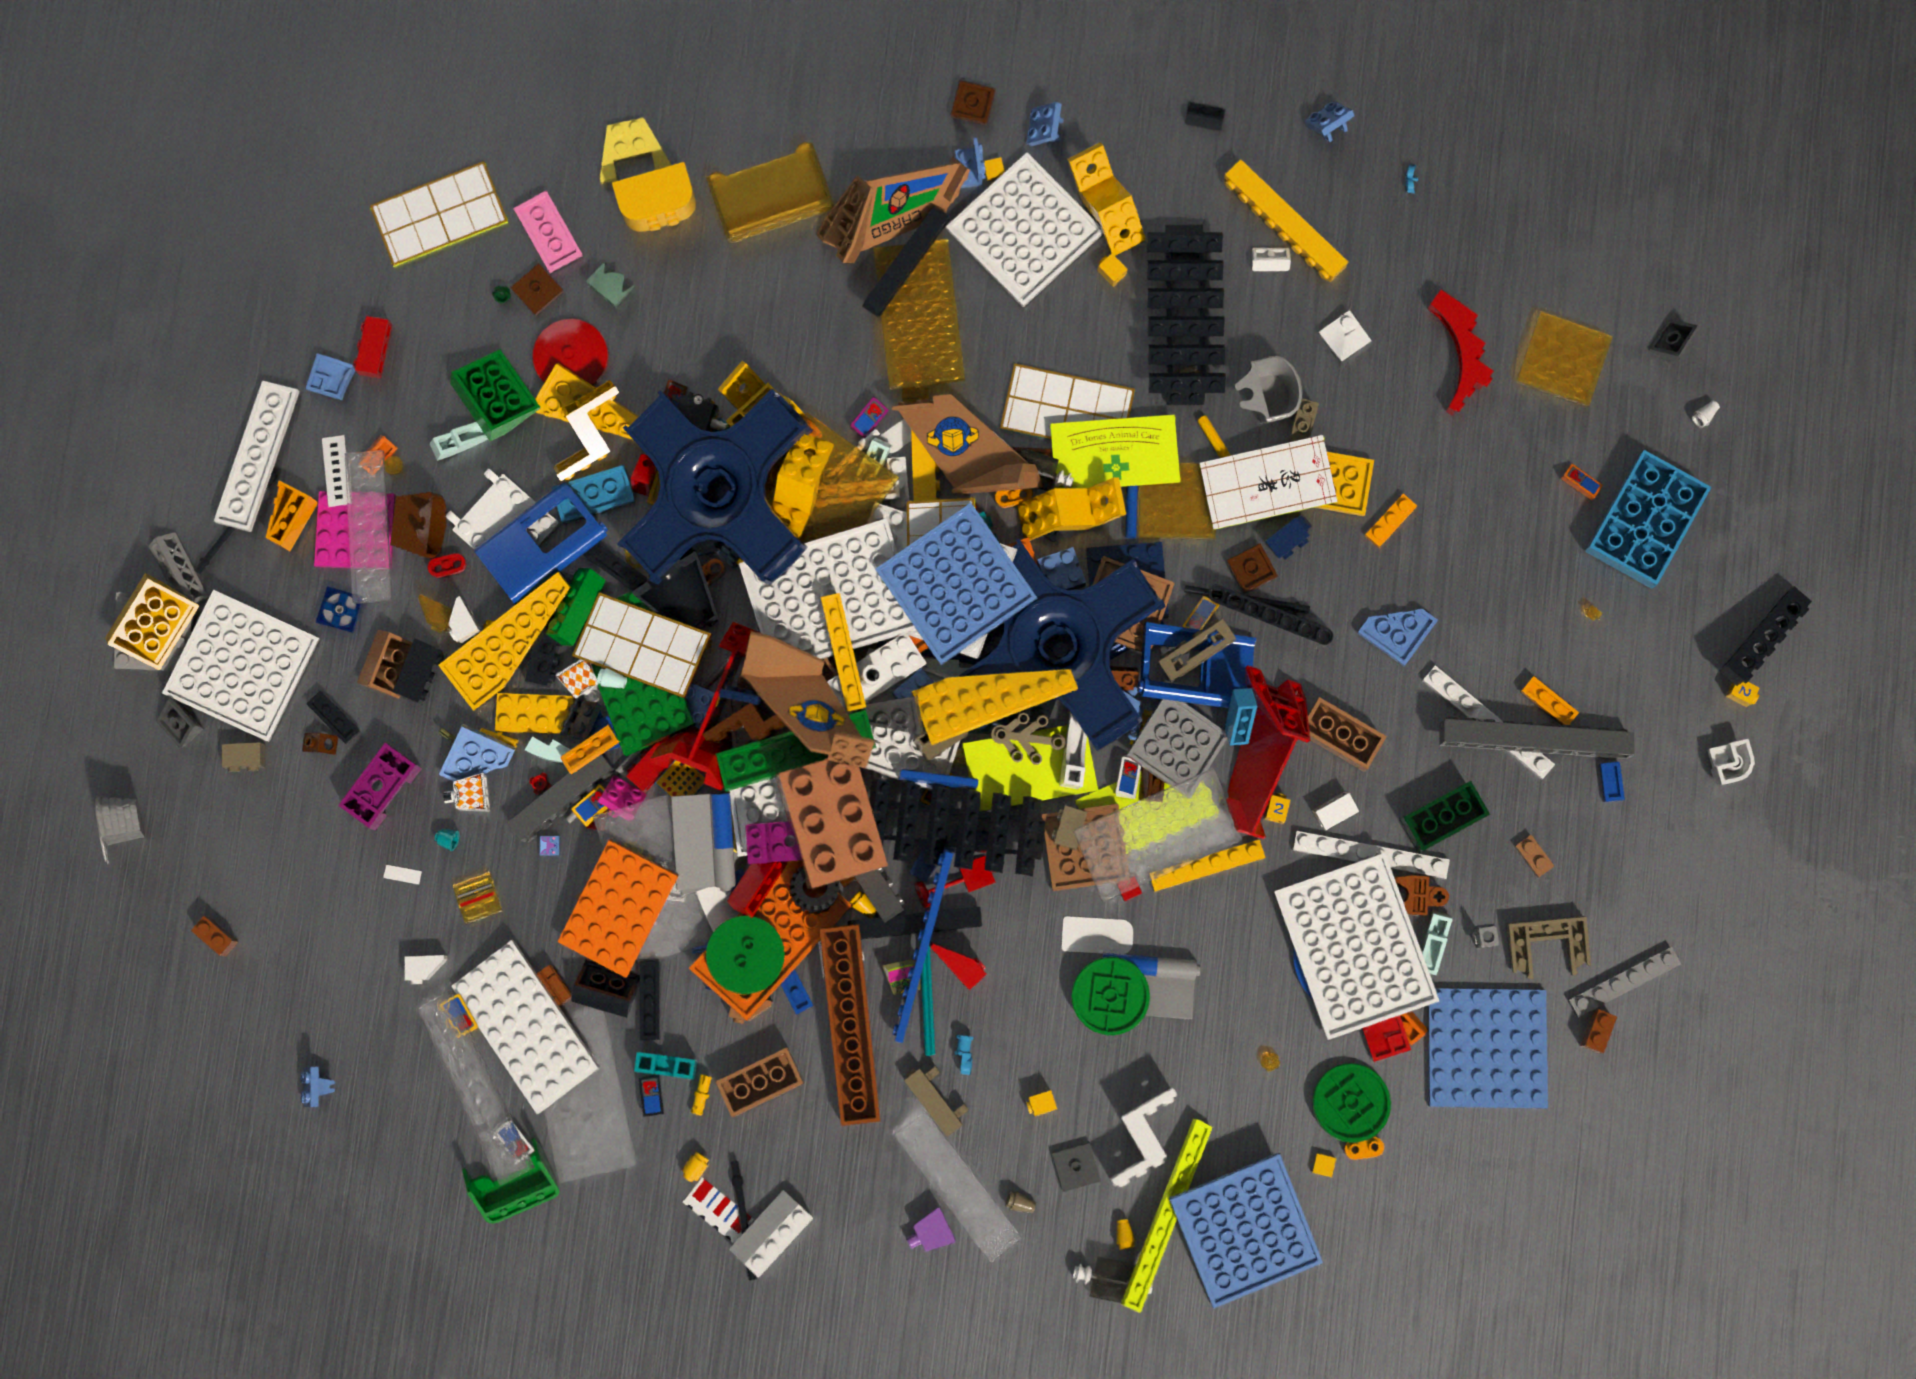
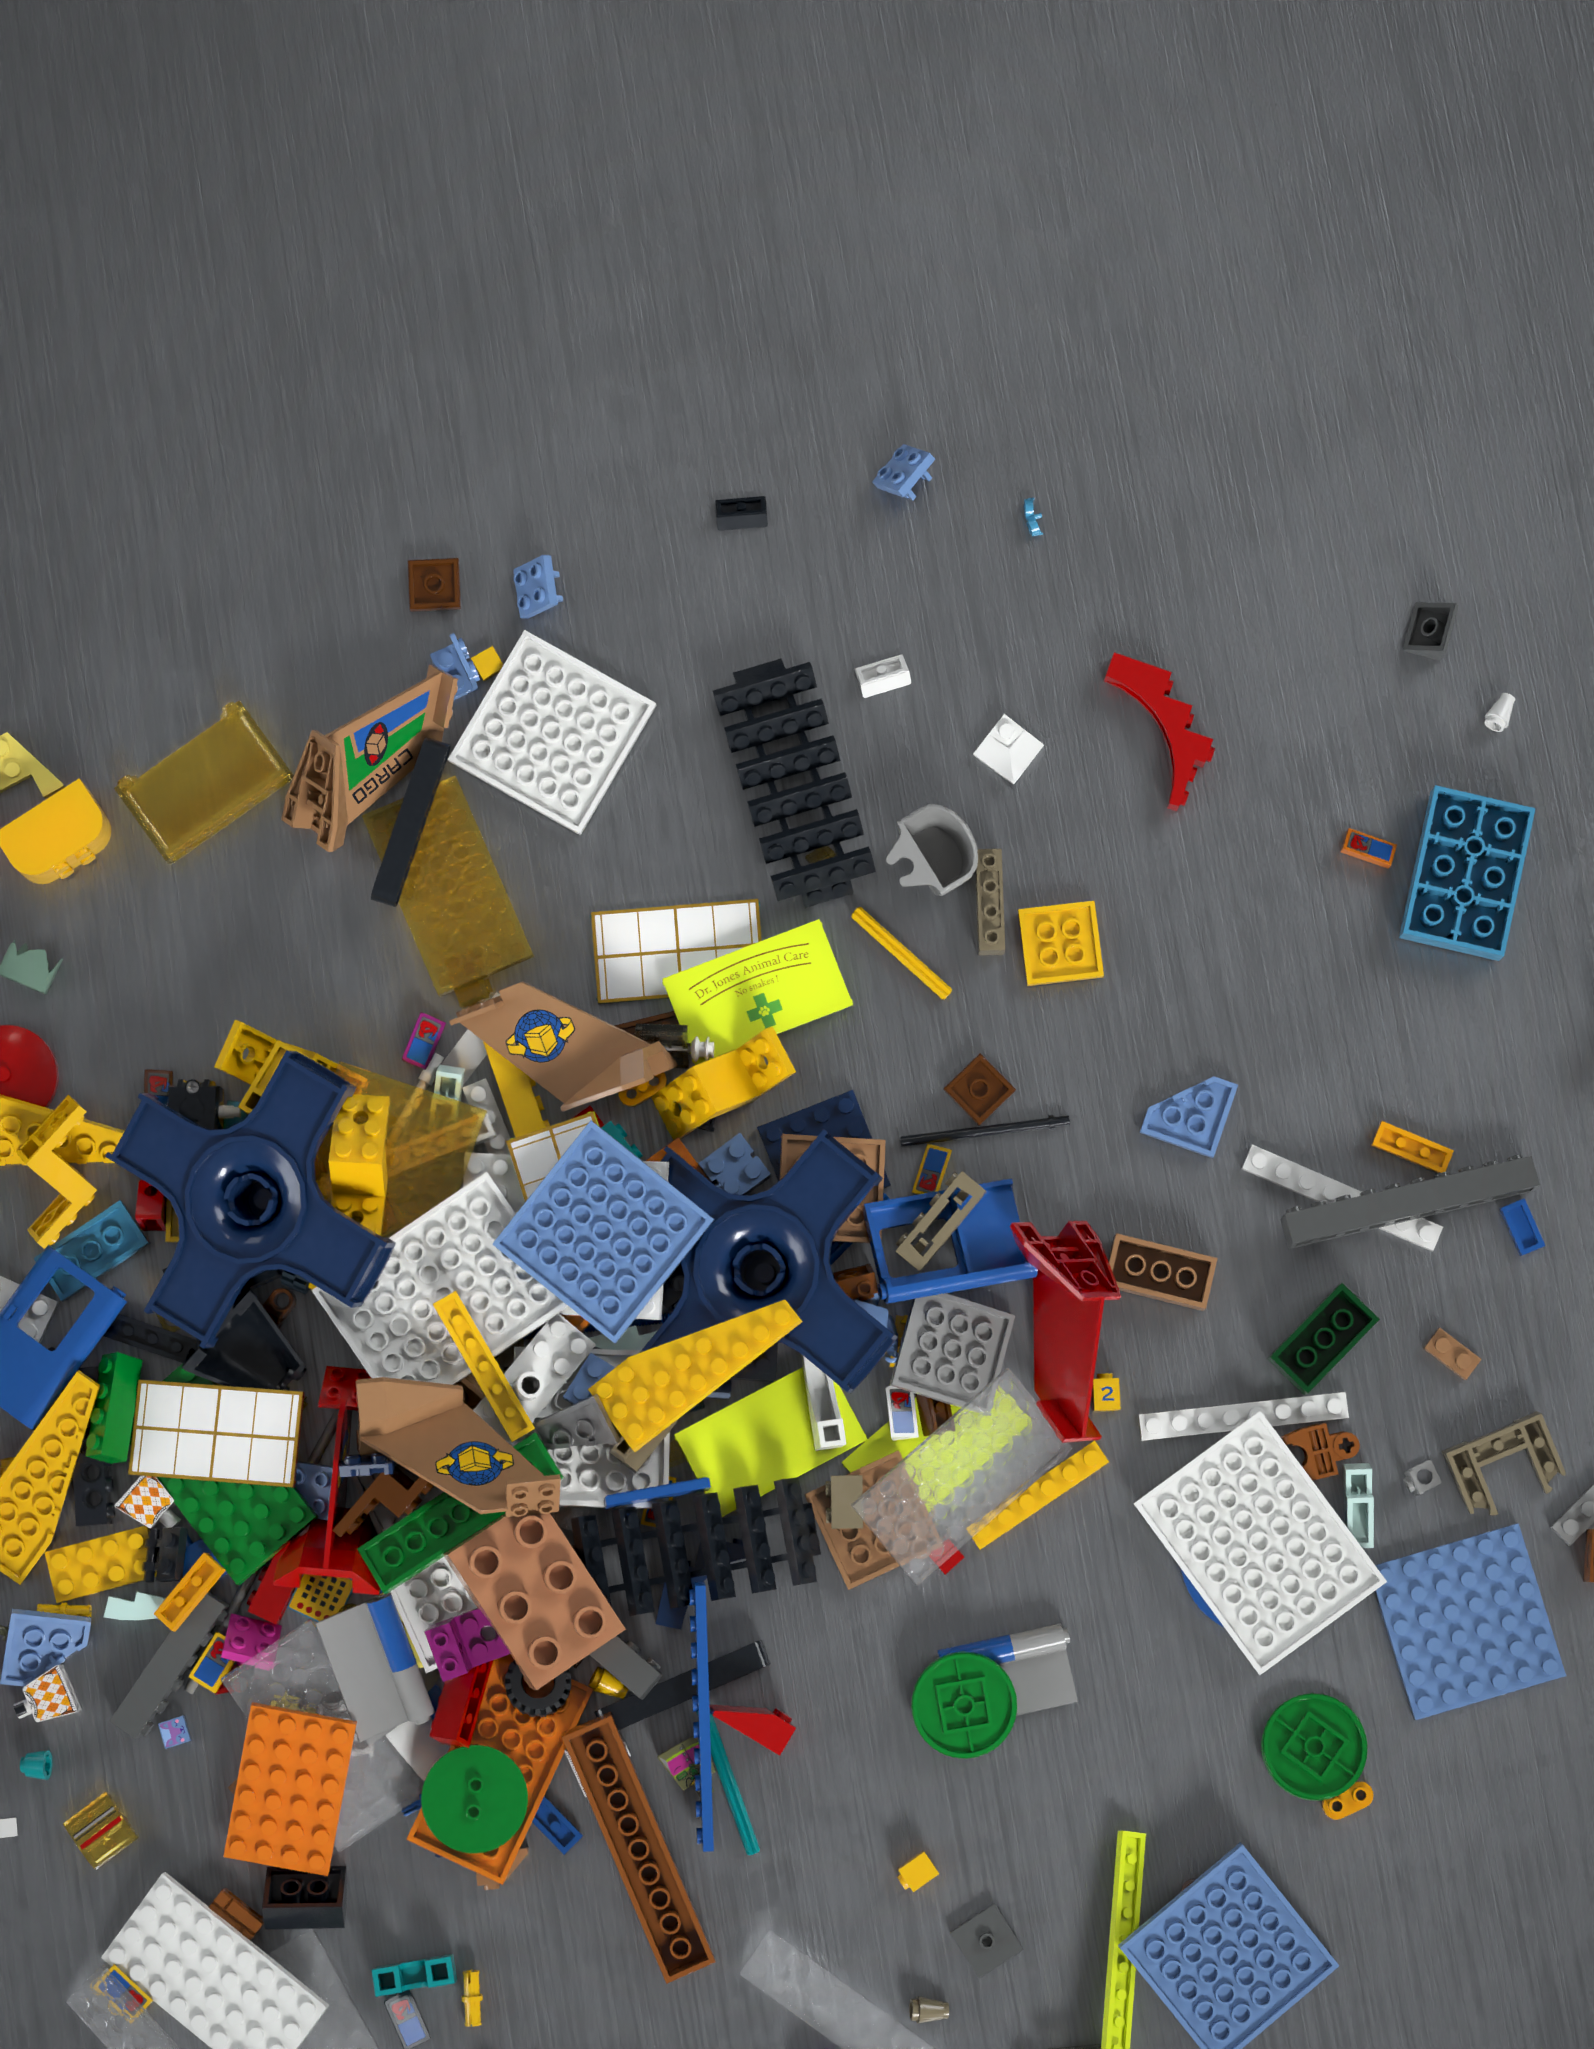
camera: 20 degrees left, 0 degrees up
white slope [405,955,447,984] -> none
red plate [529,773,552,795] -> none
light aqua cone [597,668,627,689] -> none
black plate [640,961,660,1040] -> none
medium nougat brick [716,1048,805,1118] -> none
dark tan brick [904,1066,969,1137] -> none
red piece [914,856,996,908] -> none
dark azure connector [954,1035,974,1075] -> none
dark tan plant [991,712,1066,765] -> none
white sticker [1062,916,1133,954] -> none
yellow bracket [1067,142,1146,256] -> none
yellow brick [1098,253,1128,287] -> none
white bracket [1109,1088,1177,1188] -> none
yellow cone [1117,1219,1136,1250] -> none
blue piece [1125,486,1138,539] -> none
clear yellow plate [1139,463,1216,540] -> none
white piece [1199,435,1338,530] -> none
black beam [1208,584,1333,645] -> none
yellow brick [1223,159,1348,283] -> none
dark azure brick [1224,688,1257,746] -> none
clear yellow plate [1261,1052,1280,1072] -> none
dark blue hinge [1266,514,1312,560] -> none
white hinge [1312,792,1359,830] -> none
yellow tile [1312,1153,1336,1177] -> none
red plate [1362,1015,1411,1062] -> none
light orange plate [1365,493,1417,548] -> none
orange slope [1400,1011,1428,1046] -> none
clear yellow plate [1516,312,1613,408] -> none
clear yellow plate [1585,605,1603,621] -> none

